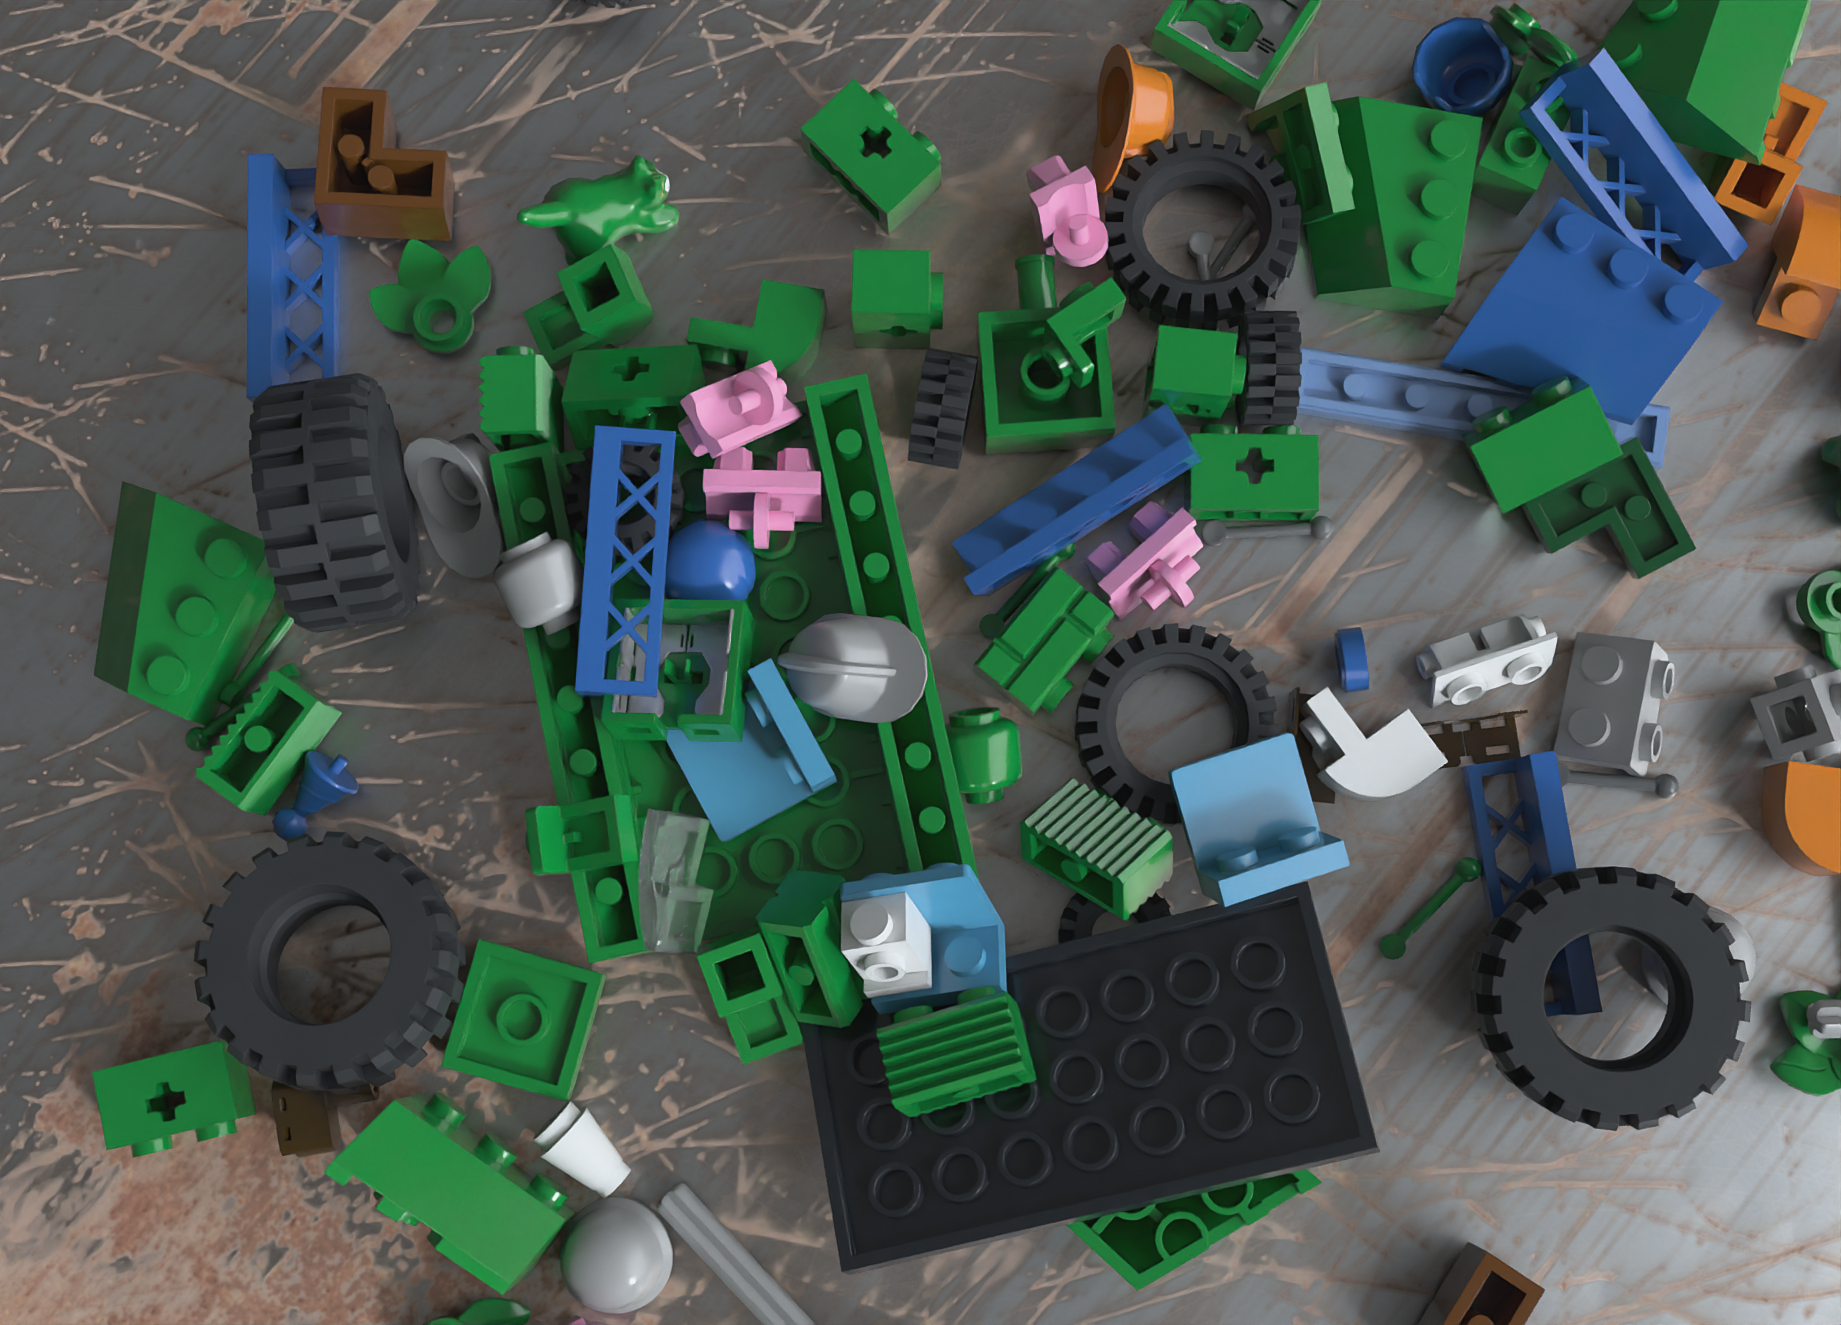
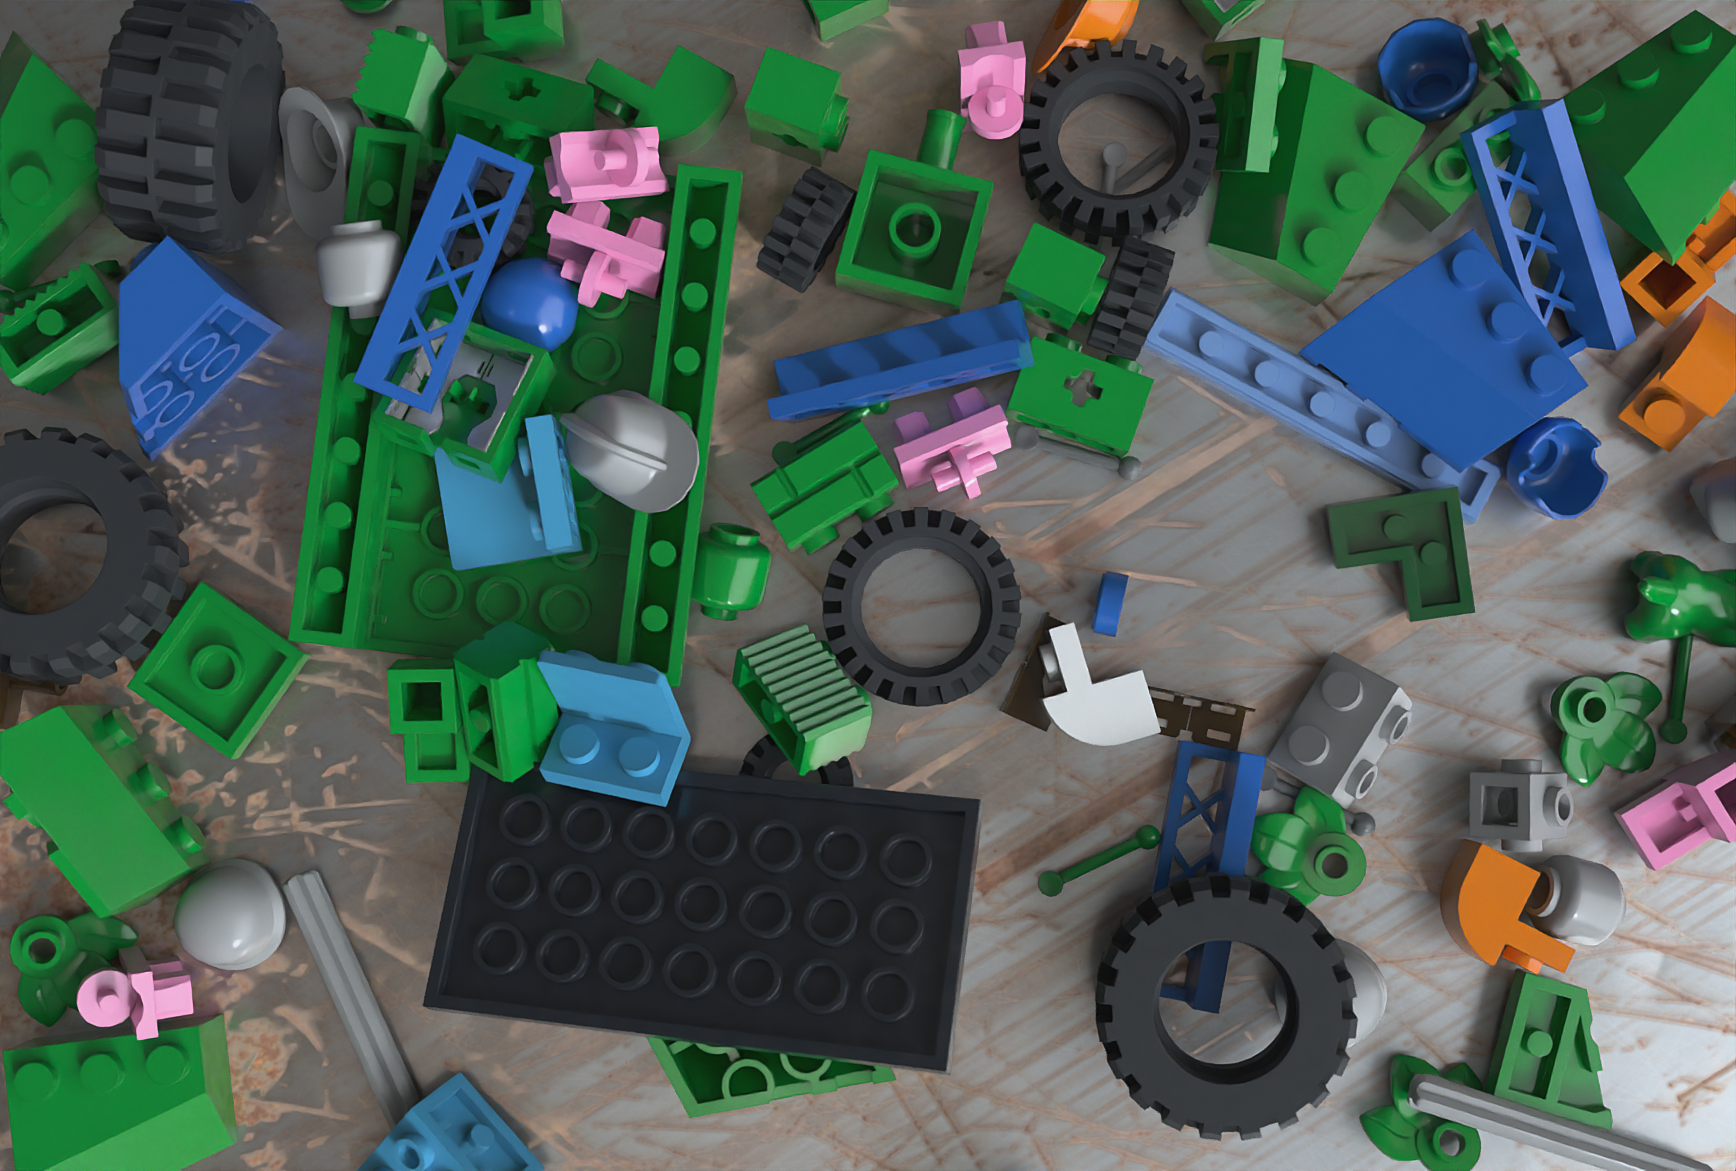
camera: 15 degrees right, 5 degrees up
green hinge [219,613,294,708] -> none
blue piece [272,751,359,841] -> none
green bracket [525,795,638,875] -> none
white cone [533,1101,631,1199] -> none
clear slope [639,809,714,954] -> none
white brick [841,892,932,998] -> none
green brick [877,986,1037,1117] -> none
green bracket [1041,277,1126,389] -> none
dark azure bracket [1168,732,1350,907] -> none
white hinge [1416,614,1558,709] -> none
green piece [1461,375,1623,514] -> none
none -> blue wedge [119,236,284,462]
none -> green plate [1250,786,1367,907]
none -> blue hair [1507,416,1608,520]

